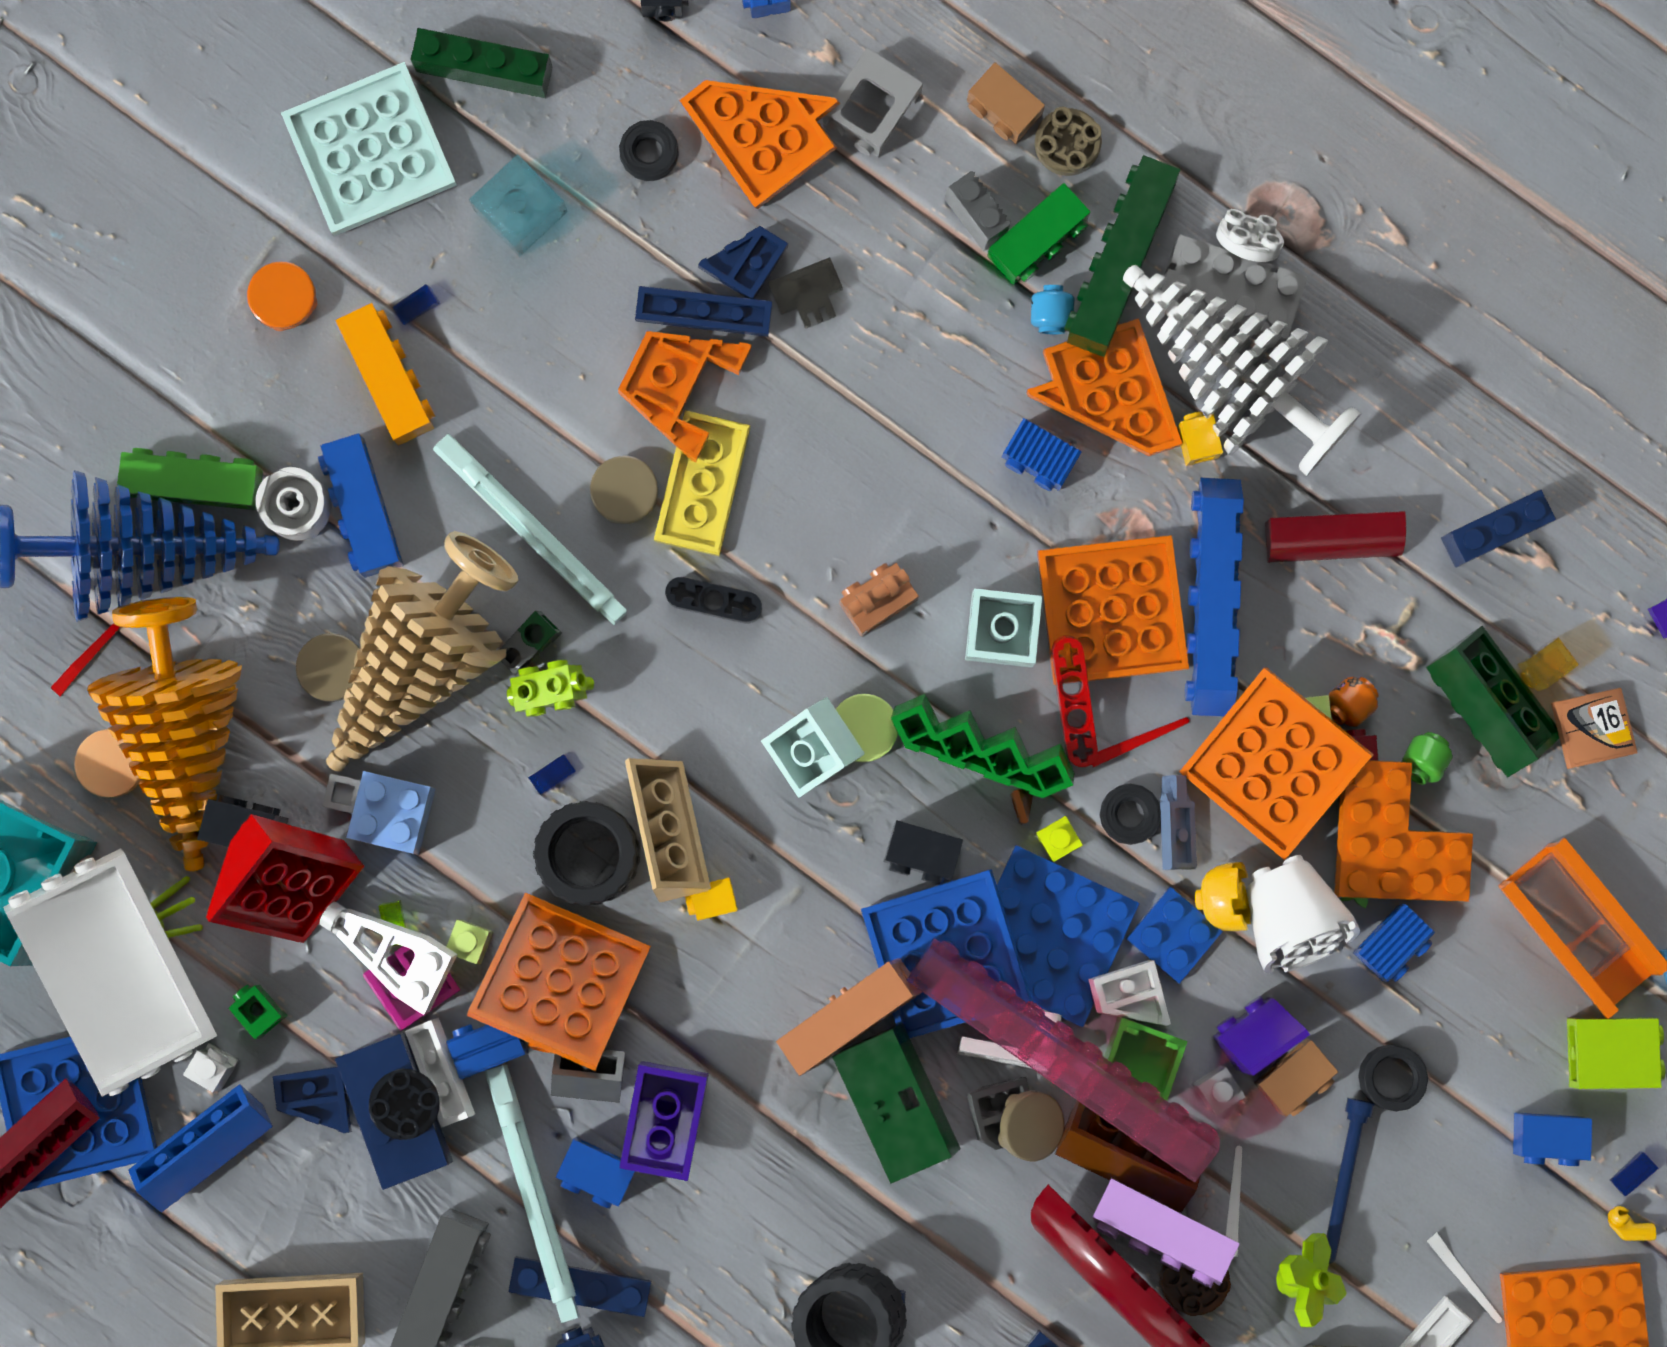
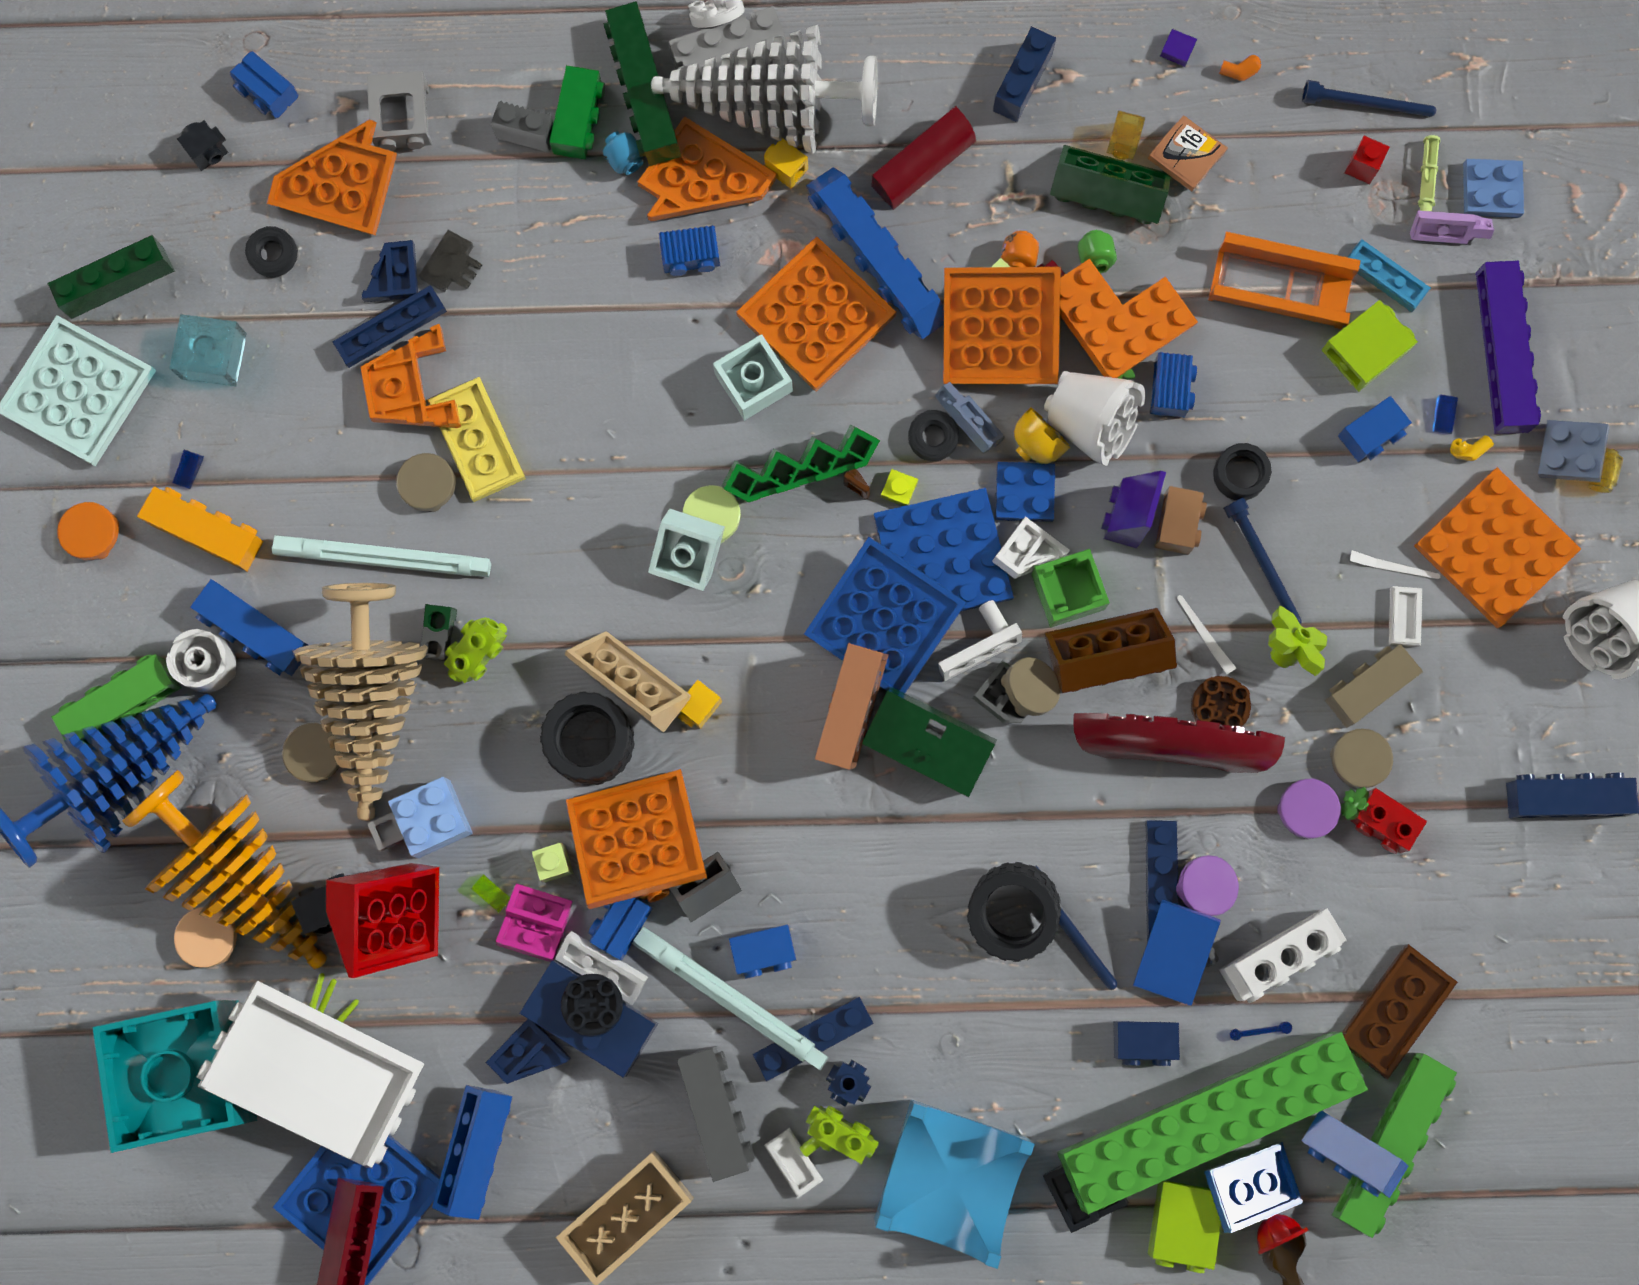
camera: 30 degrees left, 5 degrees down
red sticker [51,623,120,697] -> none
white brick [183,1043,239,1092] -> none
green brick [228,984,288,1040] -> none
white plate [320,902,458,1015] -> none
clear blue piece [528,754,576,796] -> none
dark purple slope [619,1061,709,1181] -> none
black beam [665,577,762,624] -> none
nougat brick [839,563,919,637] -> none
black brick [883,820,963,885] -> none
clear pink brick [907,938,1220,1182] -> none
medium nougat brick [967,62,1045,144] -> none
dark tan tile [1034,106,1102,176] -> none
red beam [1051,635,1098,767] -> none
red sticker [1092,717,1189,768] -> none
lavender brick [1093,1179,1240,1288] -> none
light grey brick [1192,1065,1246,1116] -> none

